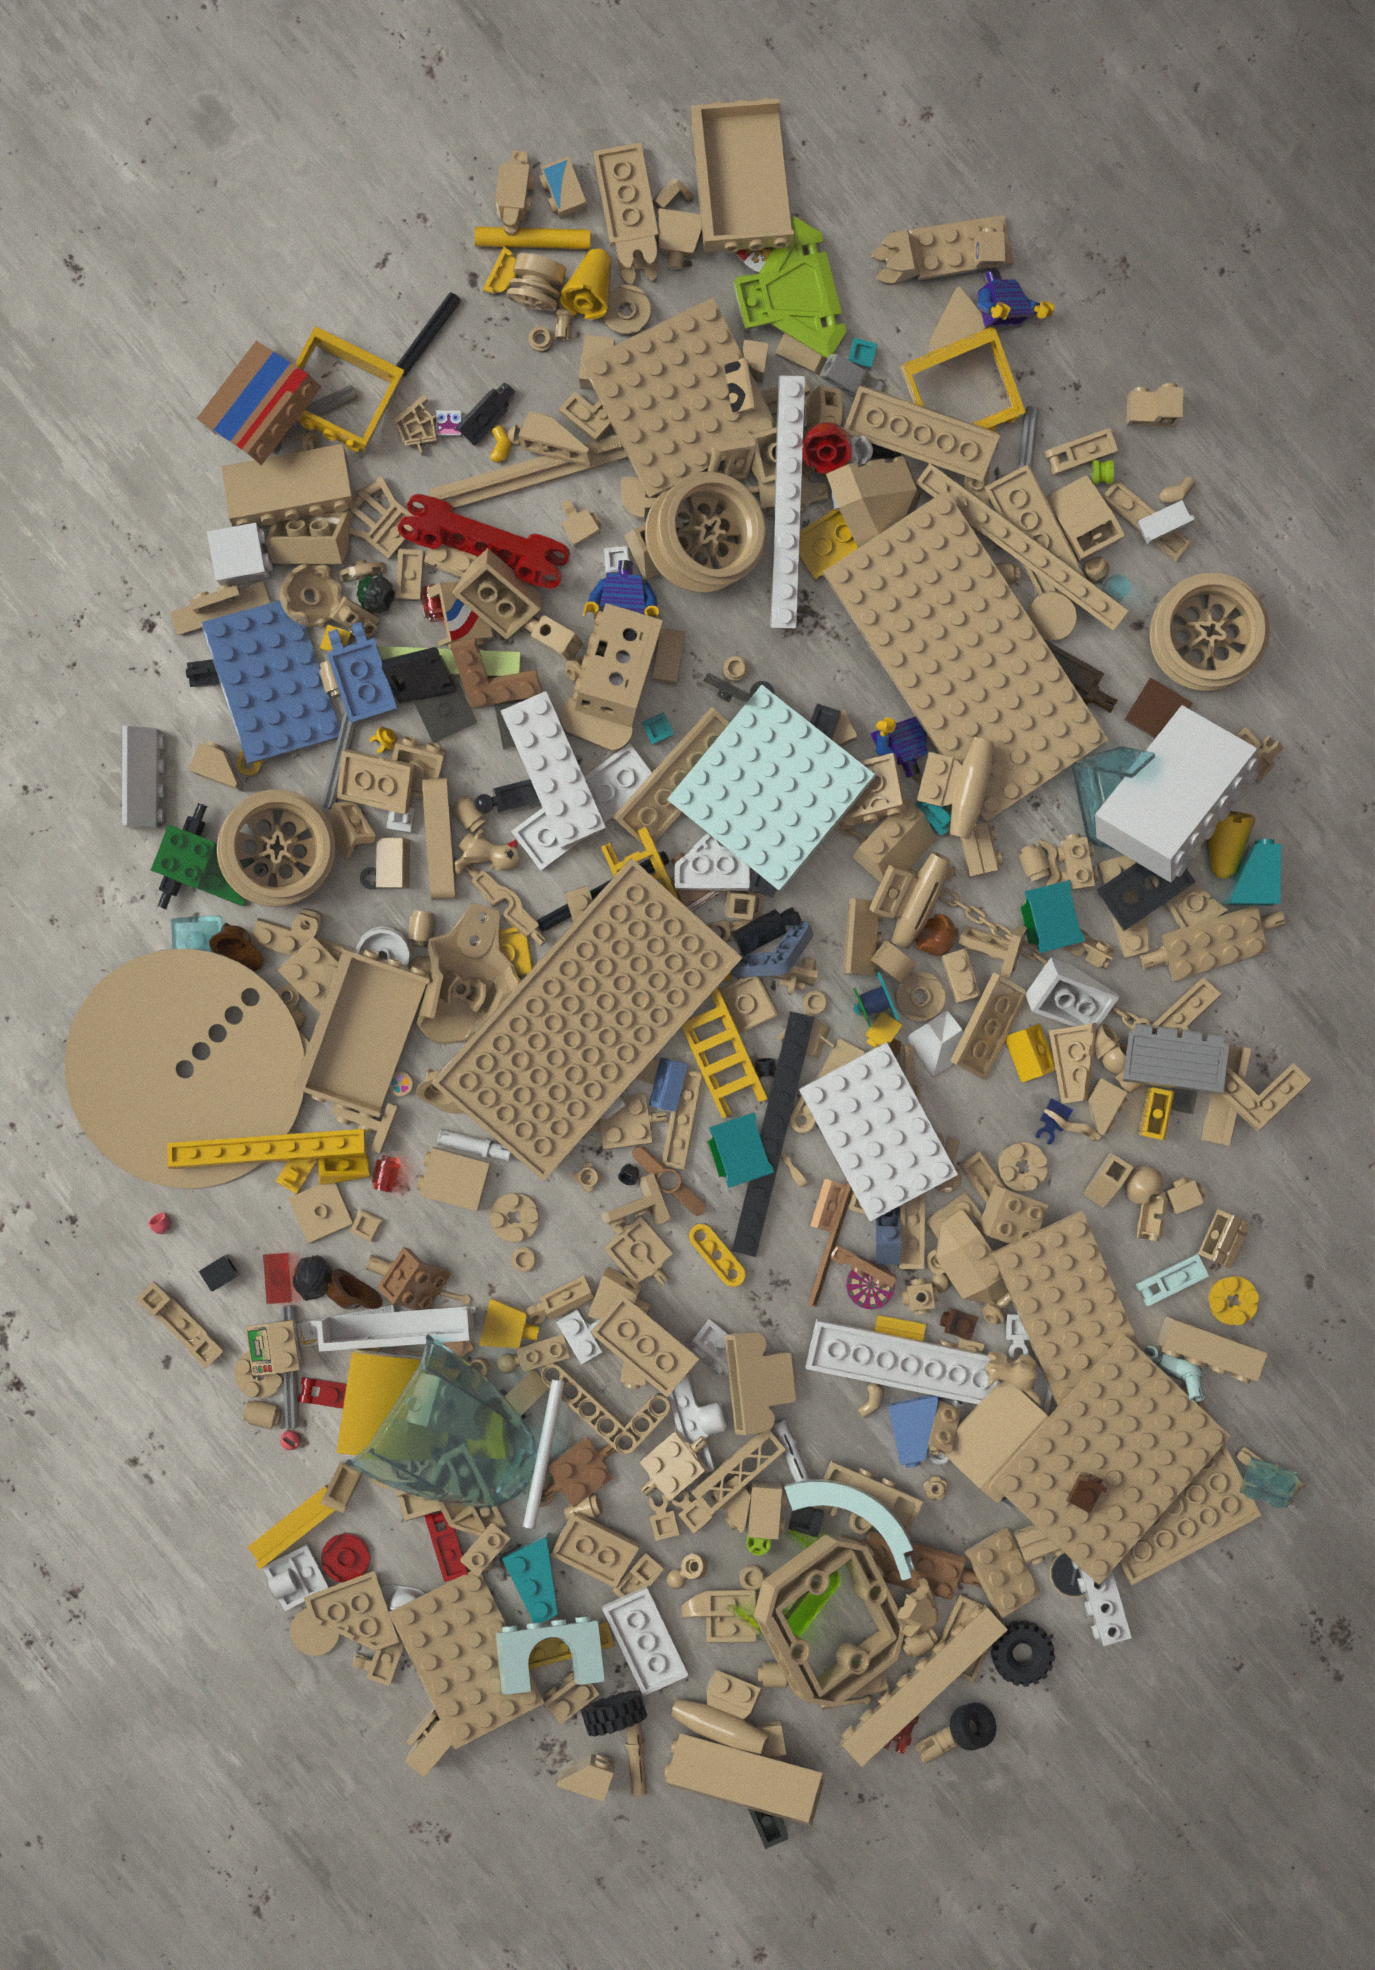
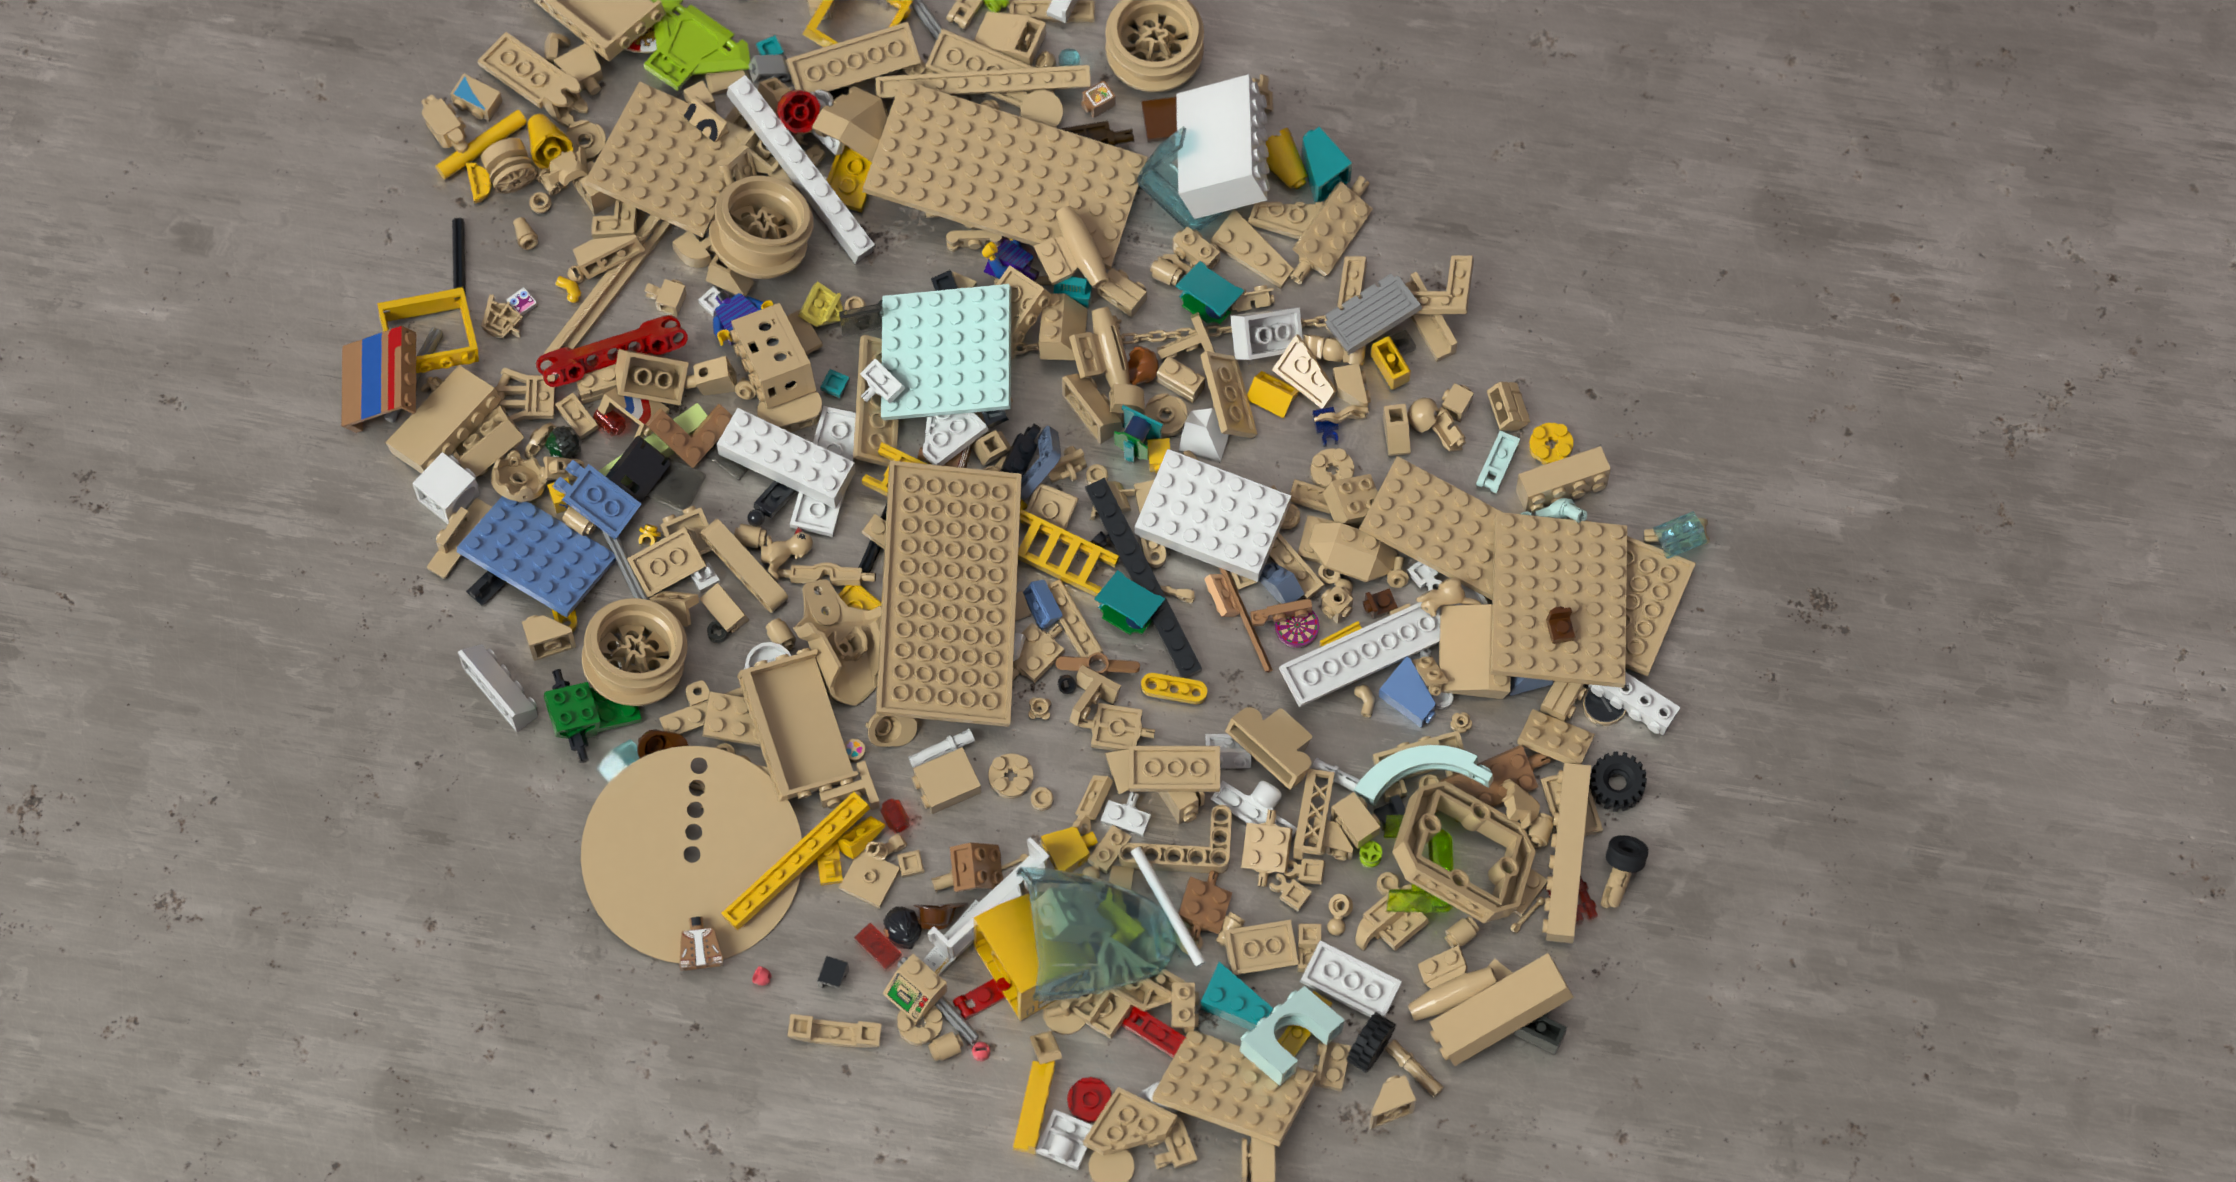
camera: 45 degrees left, 20 degrees down
black hinge [455,382,515,446] -> none
black hinge [1095,845,1203,931] -> none
none -> tan cone [513,217,538,250]
none -> tan piece [547,146,588,186]
none -> torso [680,917,723,972]
none -> light yellow slope [798,281,849,327]
none -> white plate [860,359,905,403]
none -> tan piece [866,834,908,860]
none -> tan plate [946,230,1003,252]
none -> medium nougat brick [1081,80,1116,118]

